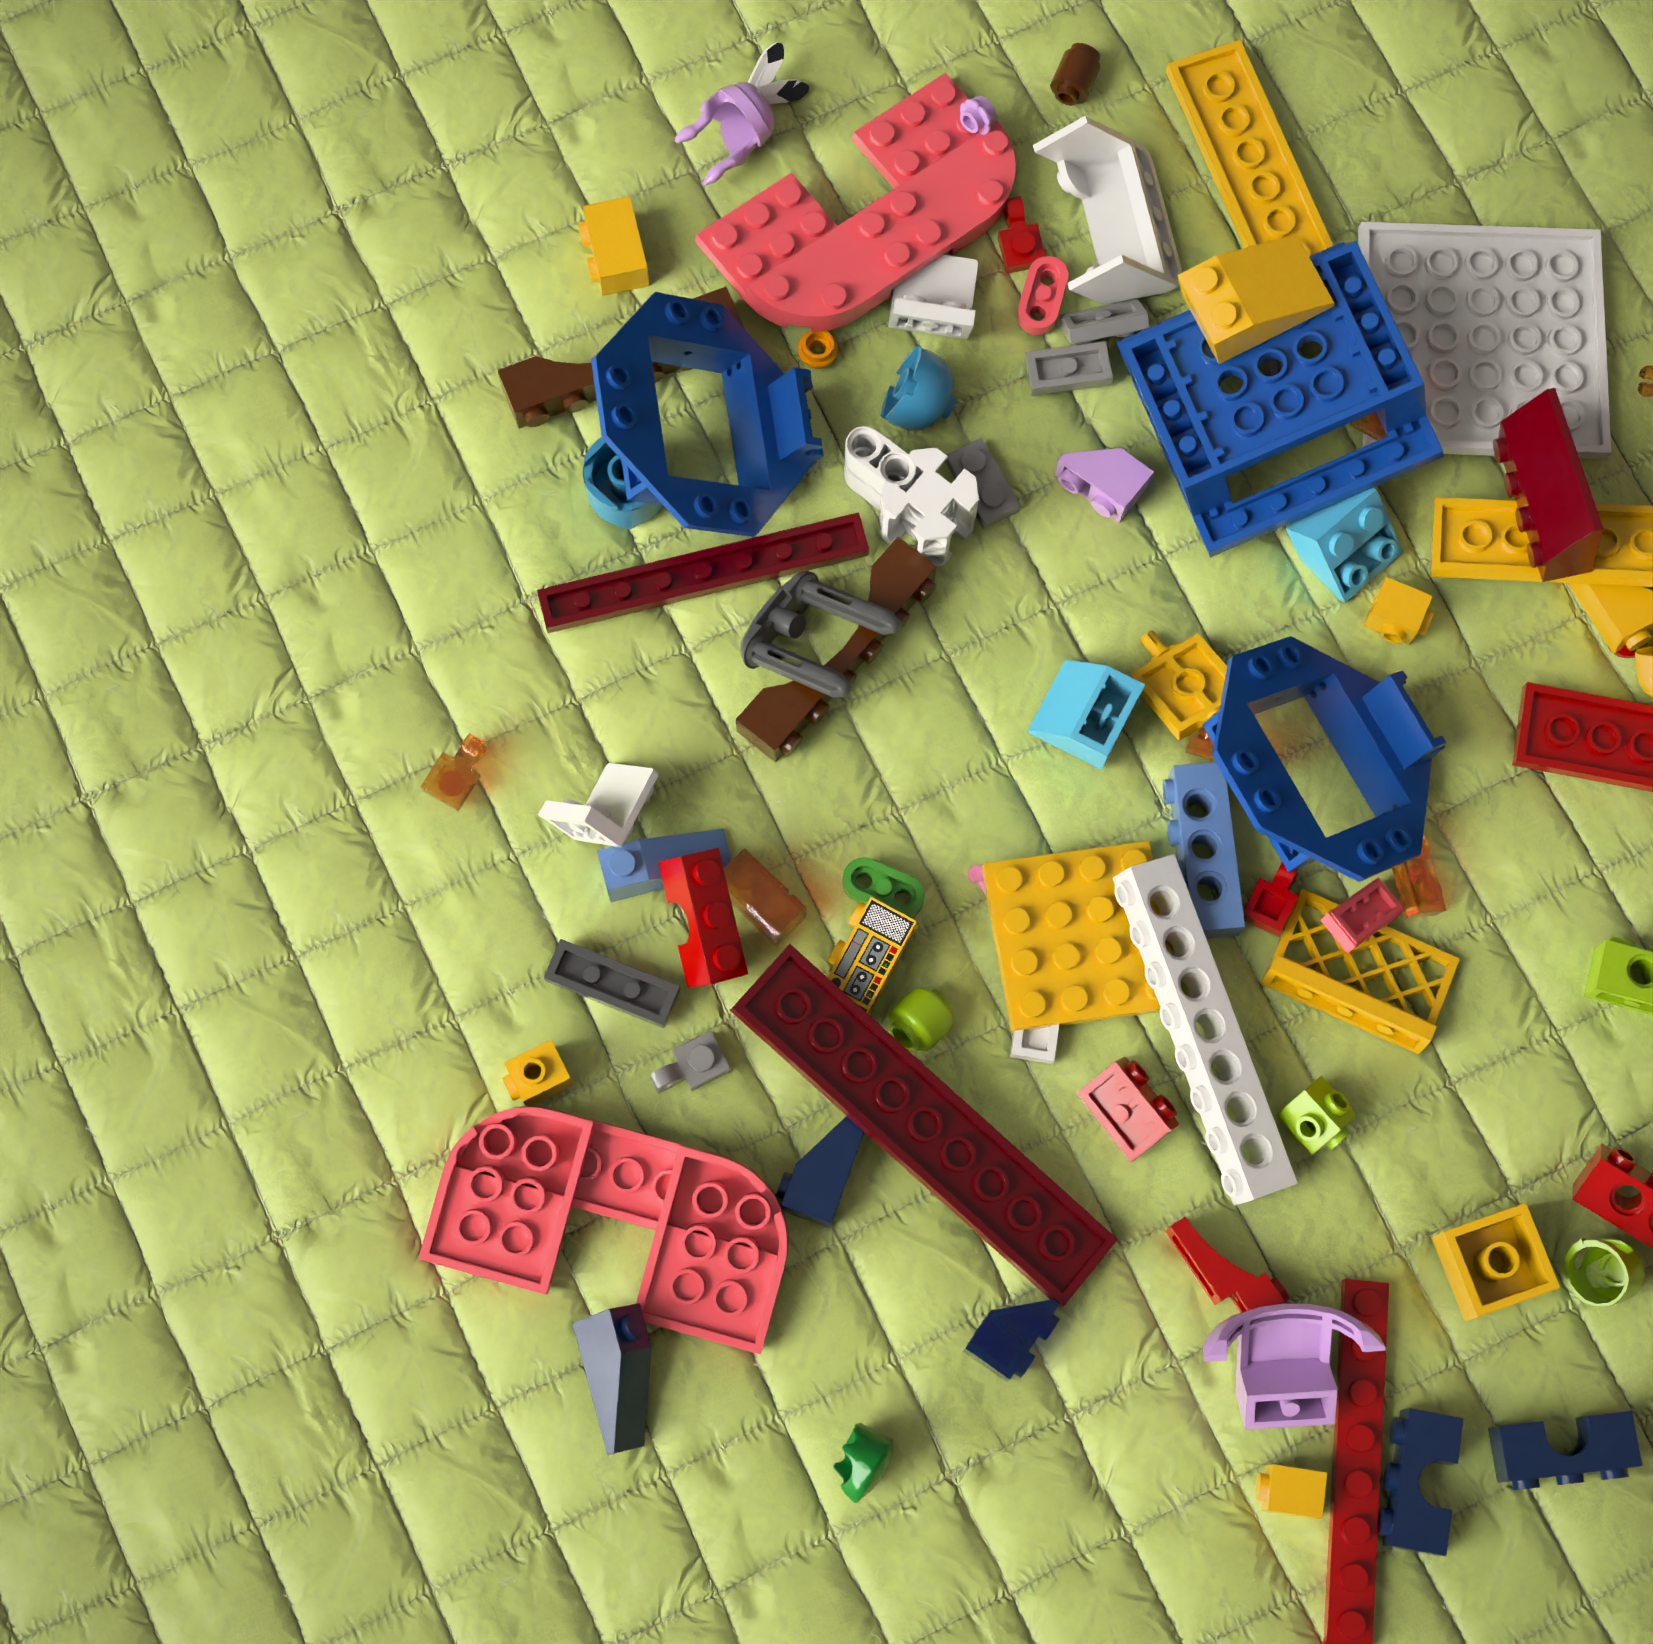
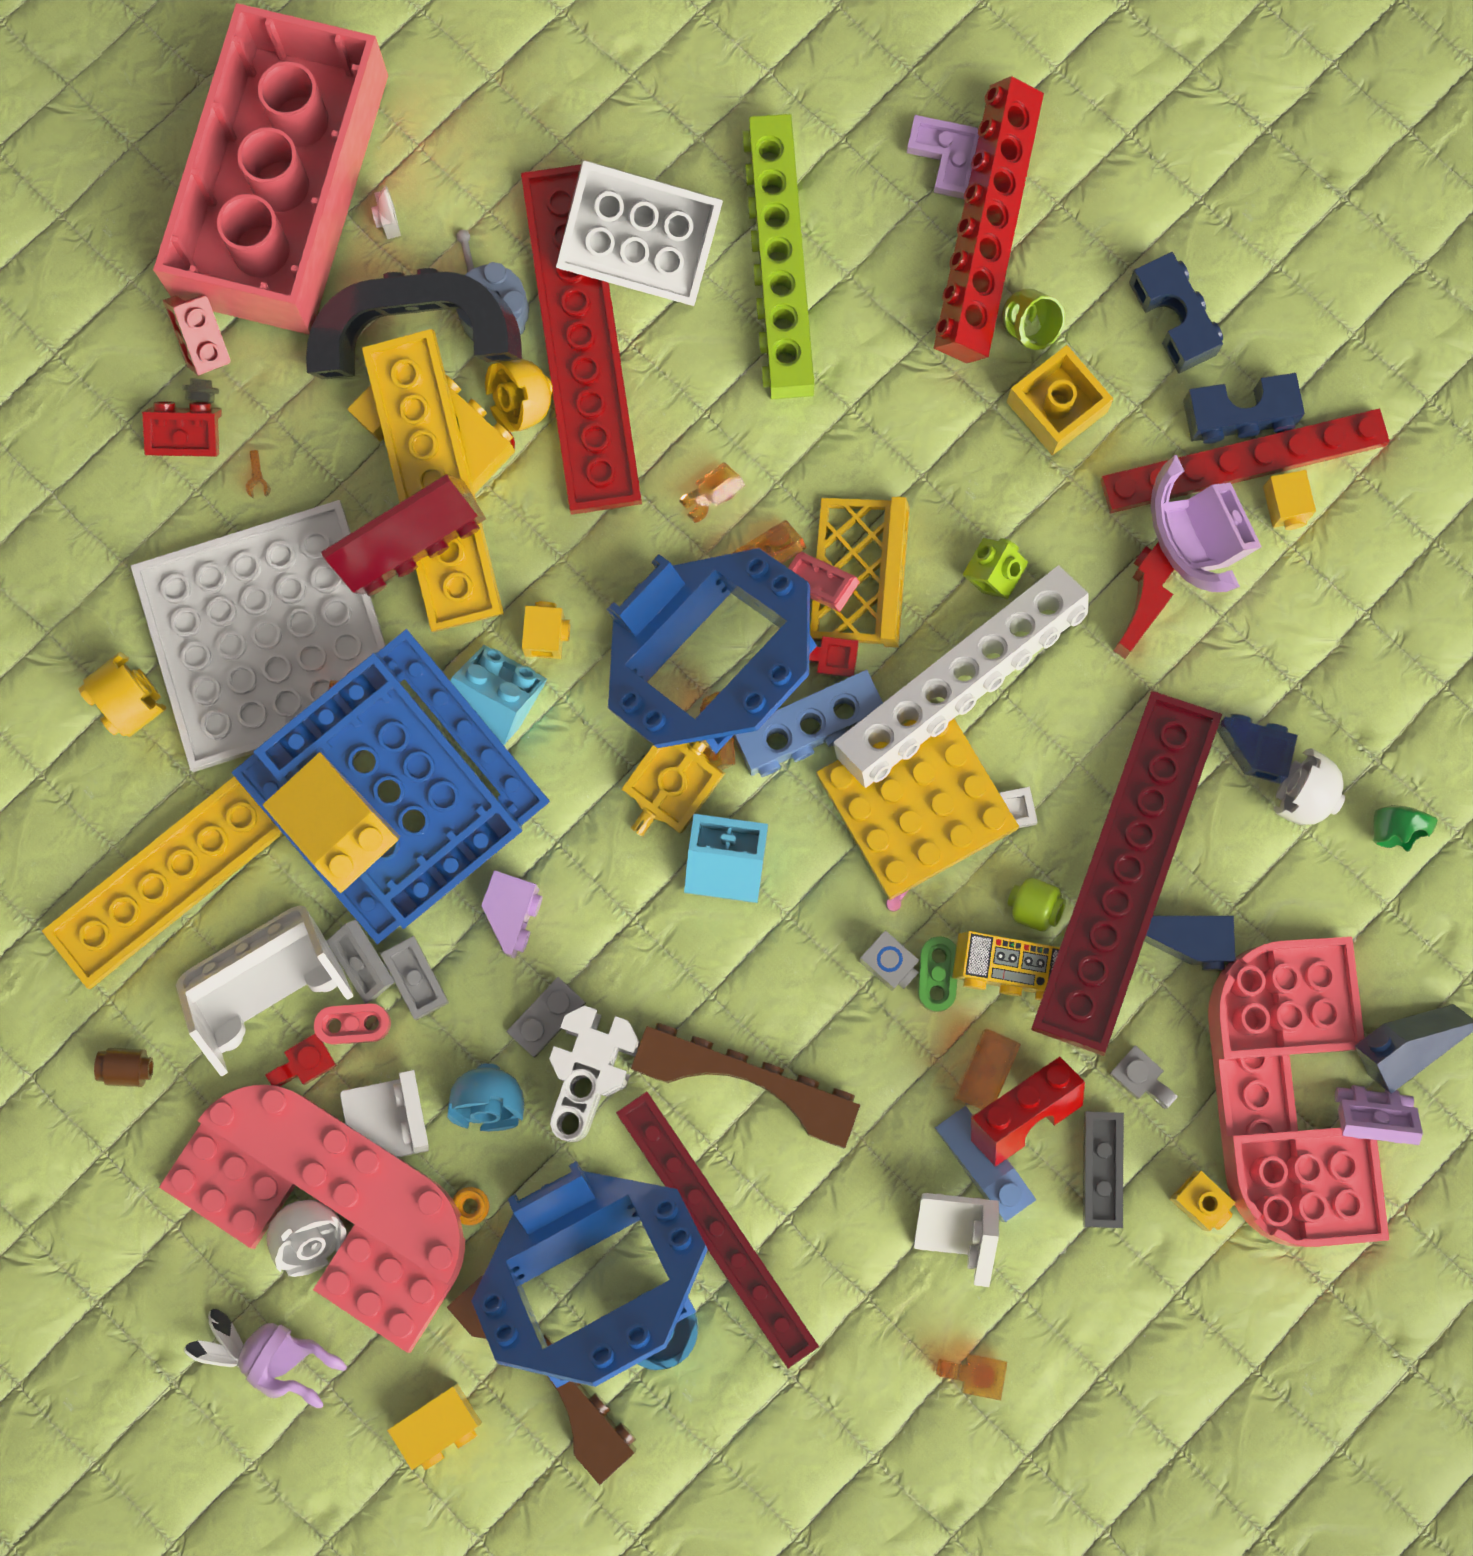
camera: 105 degrees left, 5 degrees up
dark grey piece [740,571,901,698] -> none
lavender plate [960,96,997,135] -> none
bracket [1076,1057,1180,1162] -> none
none -> yellow brick [78,652,166,737]
none -> white cylinder [266,1199,347,1277]
none -> clear orange plate [679,462,745,523]
none -> light grey brick [859,930,919,991]
none -> white cylinder [1274,748,1345,825]
none -> lavender plate [1335,1085,1423,1145]

